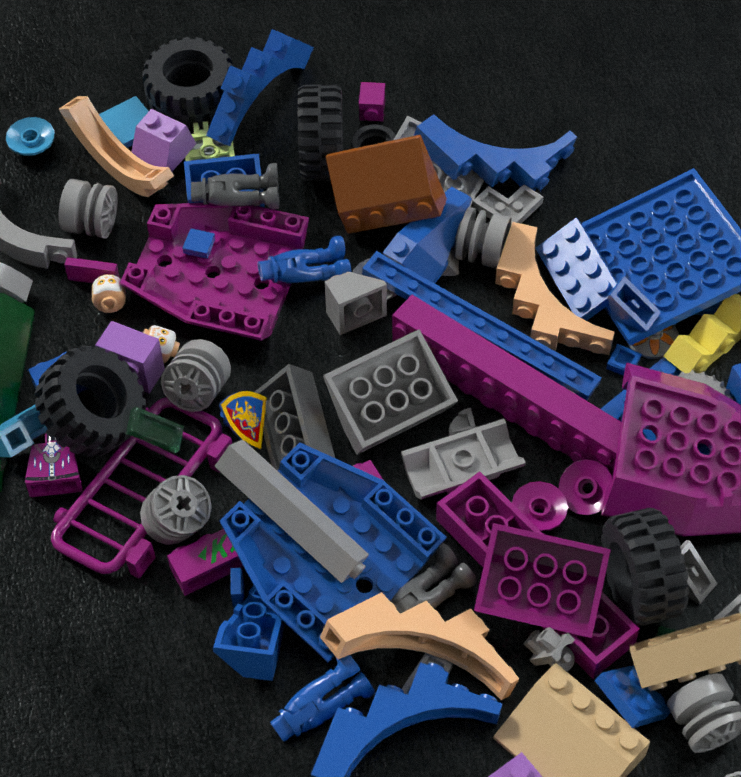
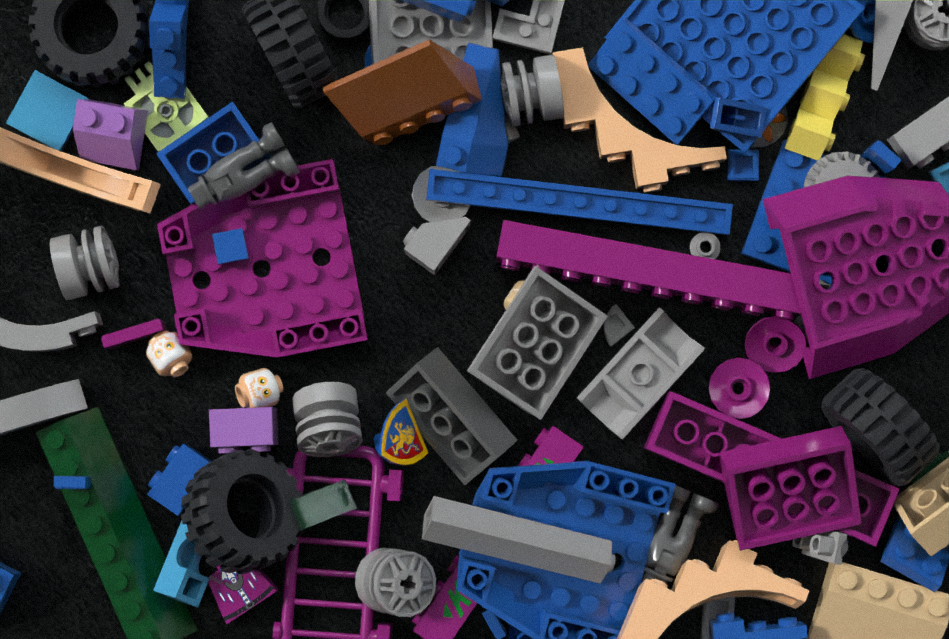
camera: 30 degrees left, 30 degrees up
blue piece [257,236,351,284] -> none
light grey slope [680,540,717,603] -> none

